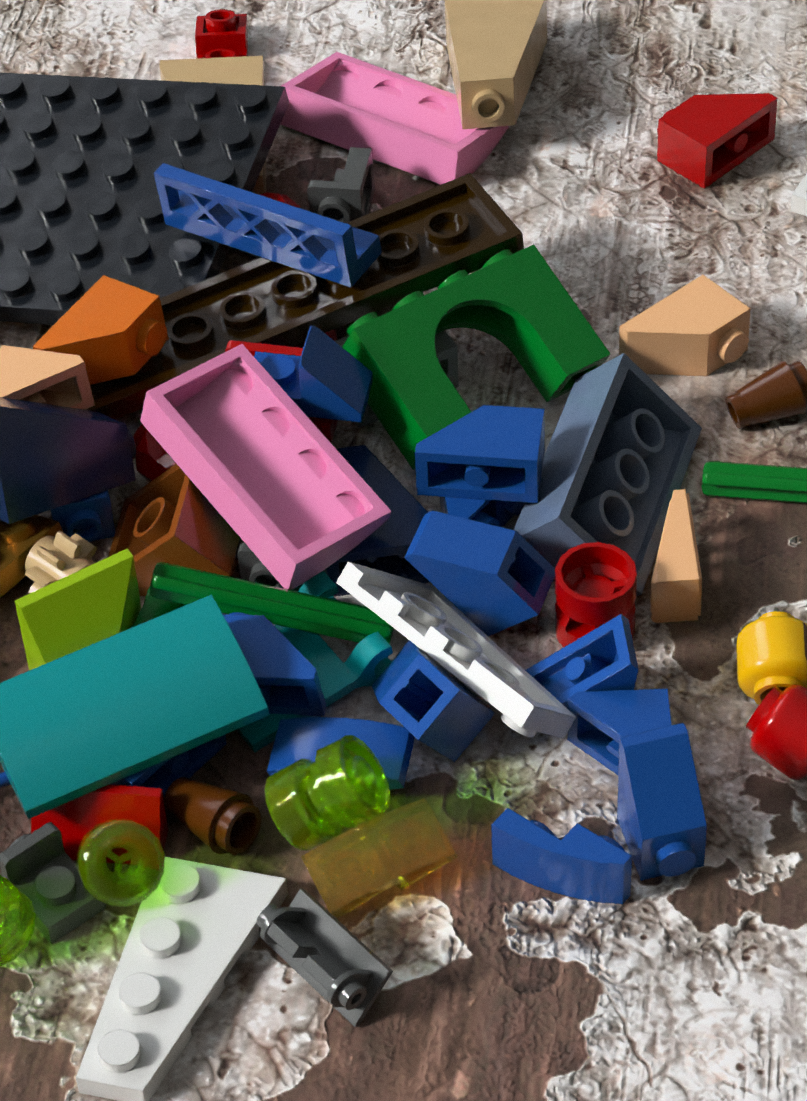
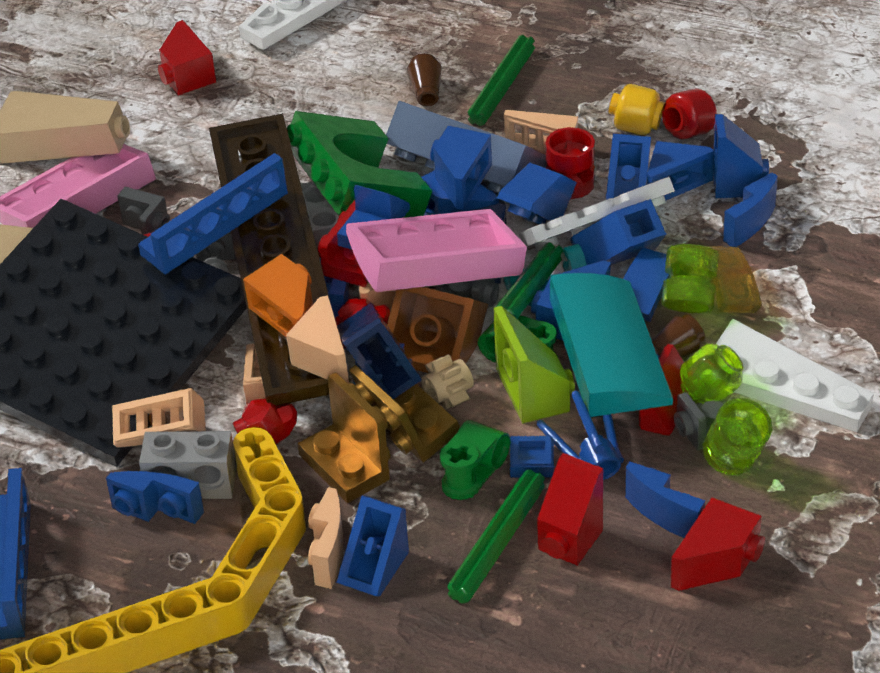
camera: 75 degrees left, 5 degrees down
dark grey hinge [257,889,393,1027] -> none
light nougat slope [619,275,751,376] -> none

